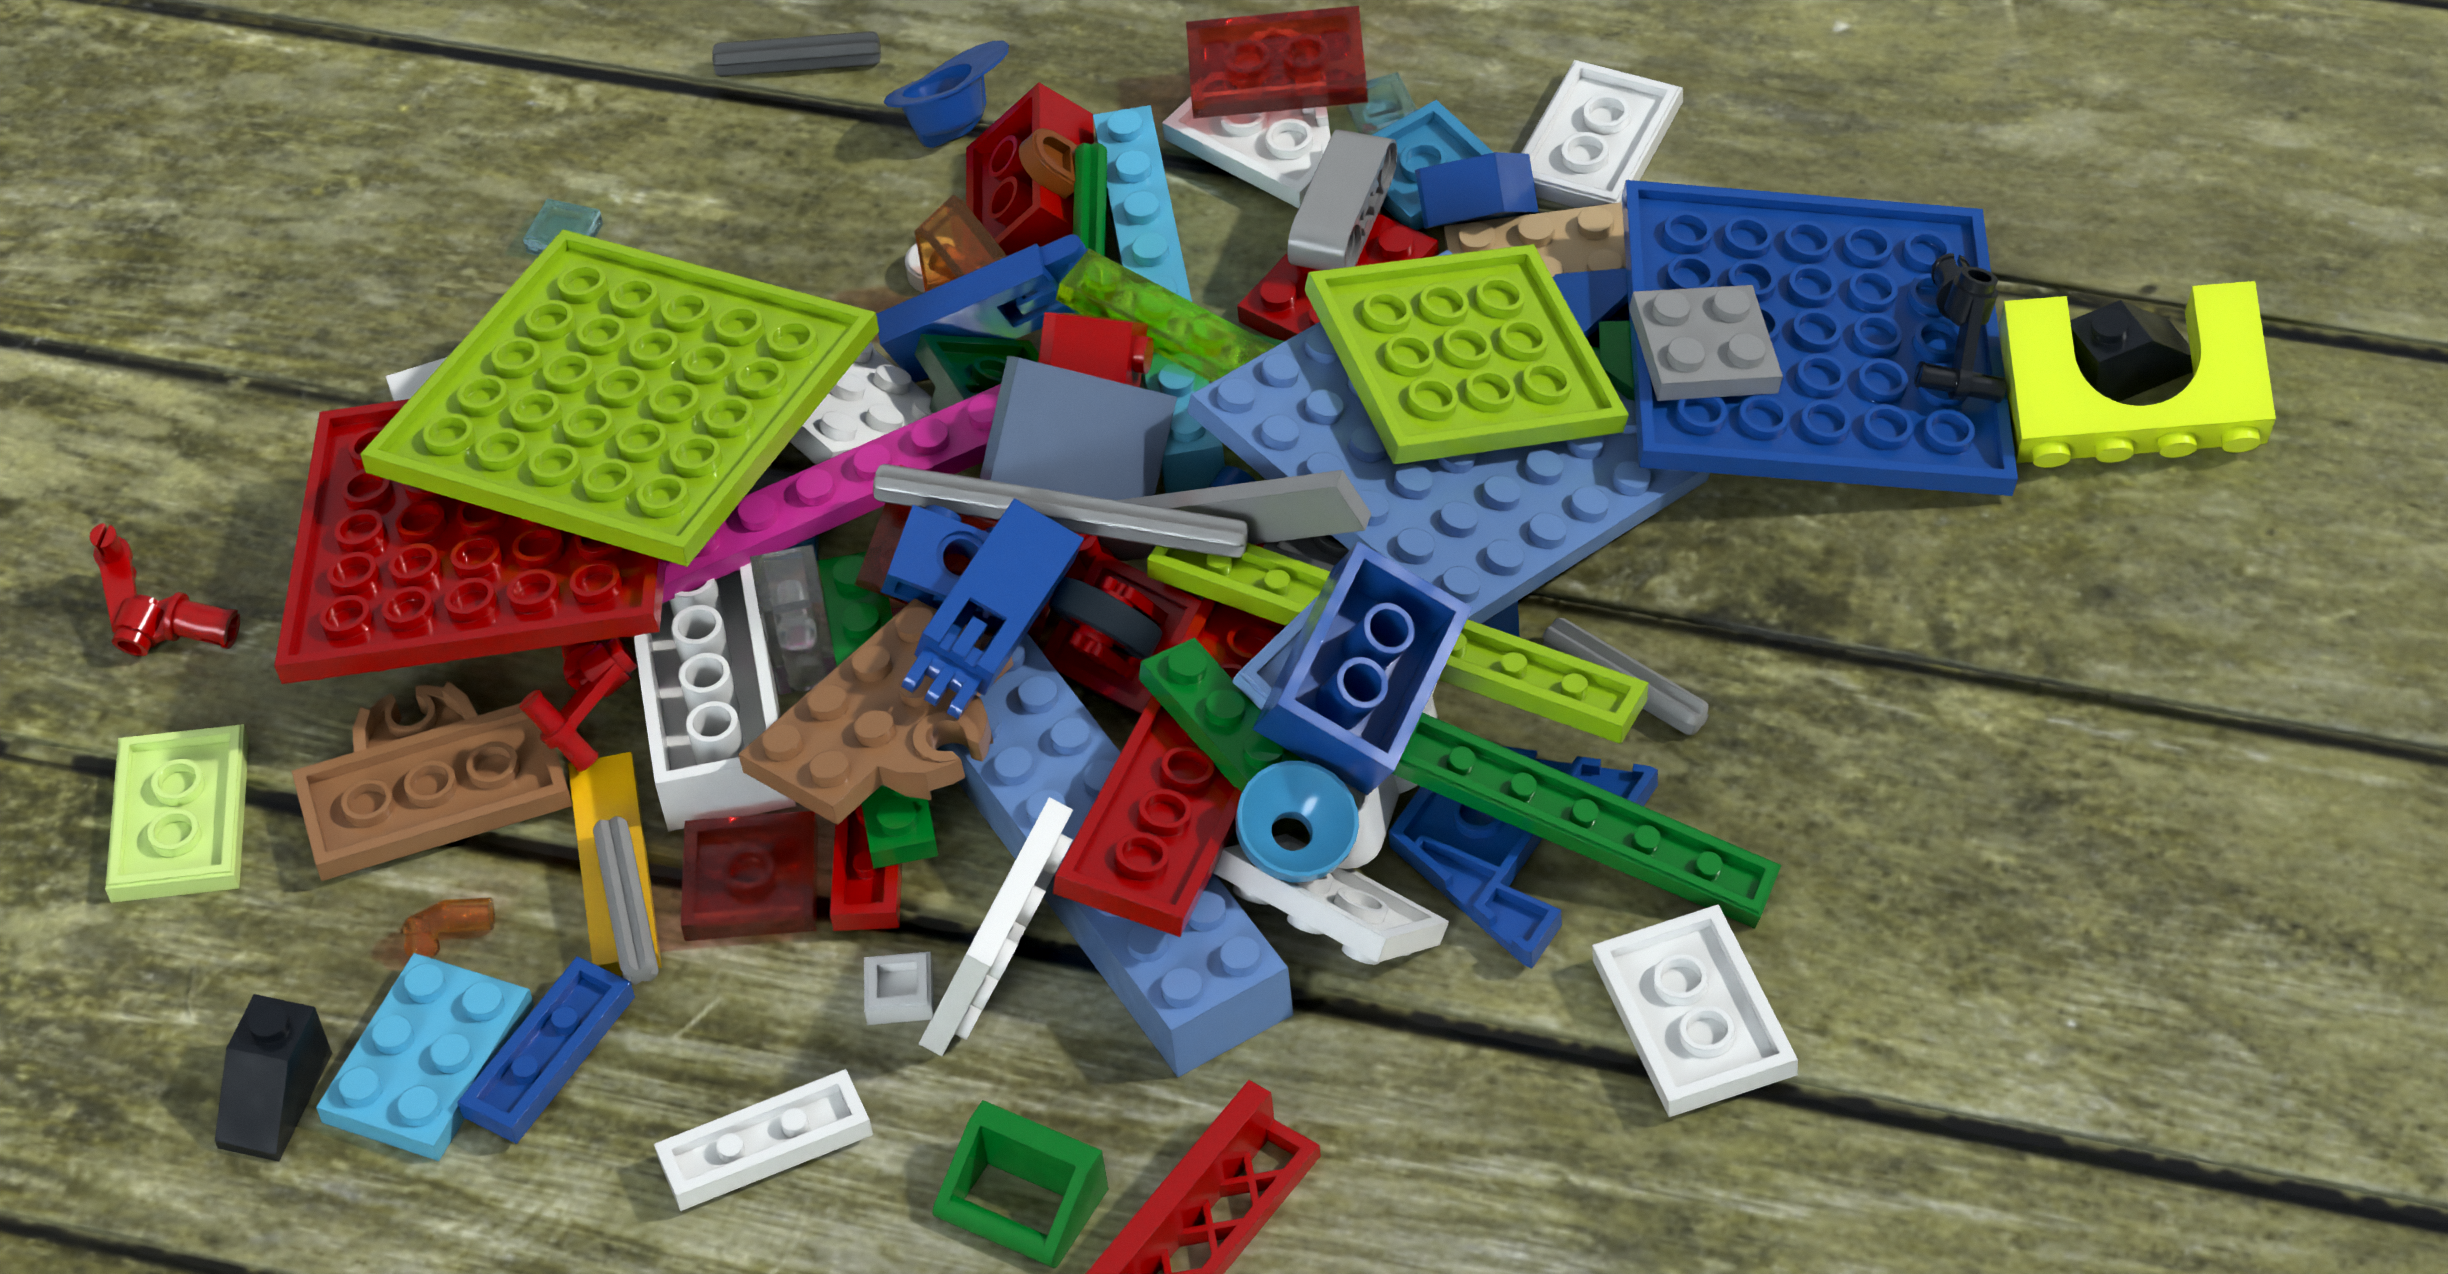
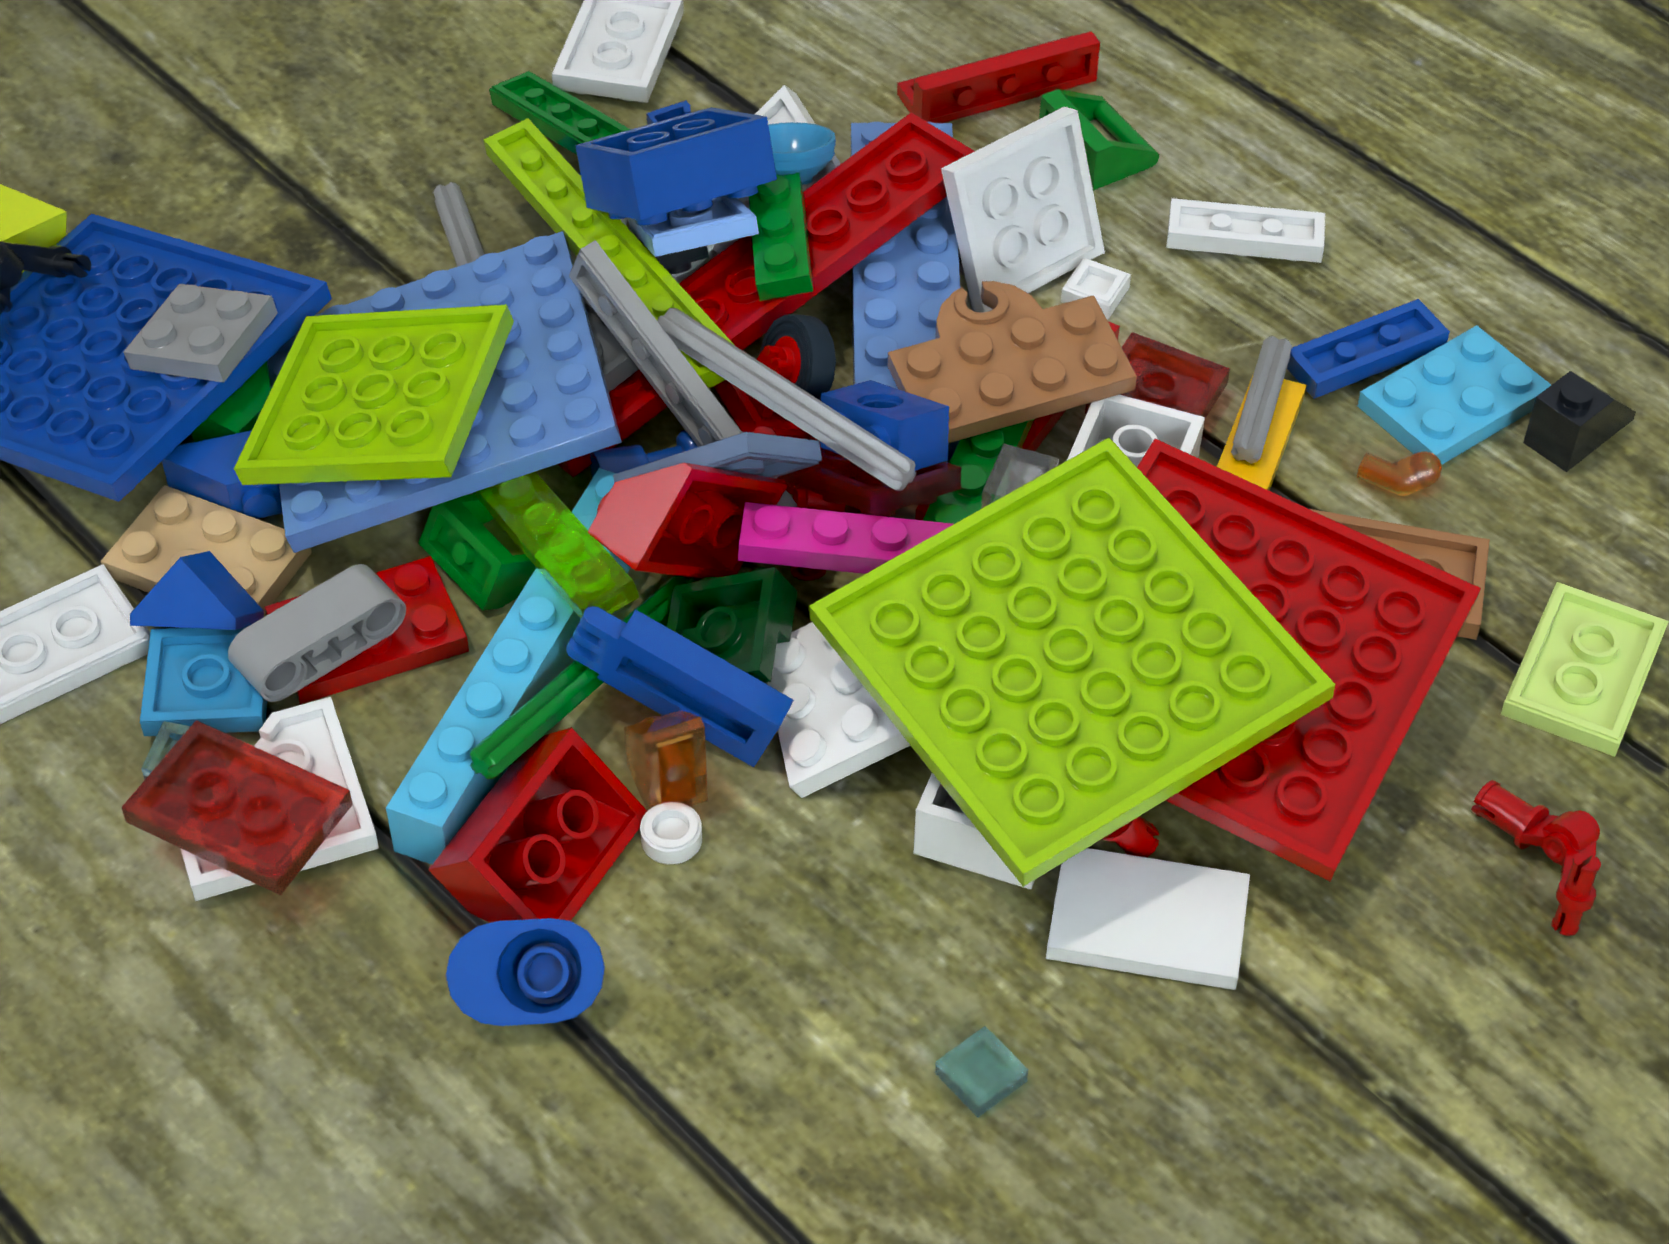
camera: 155 degrees left, 0 degrees up
dark grey axle [712,31,881,77] -> none
blue hinge [901,498,1084,720] -> none
dark orange tile [1019,128,1077,199] -> none

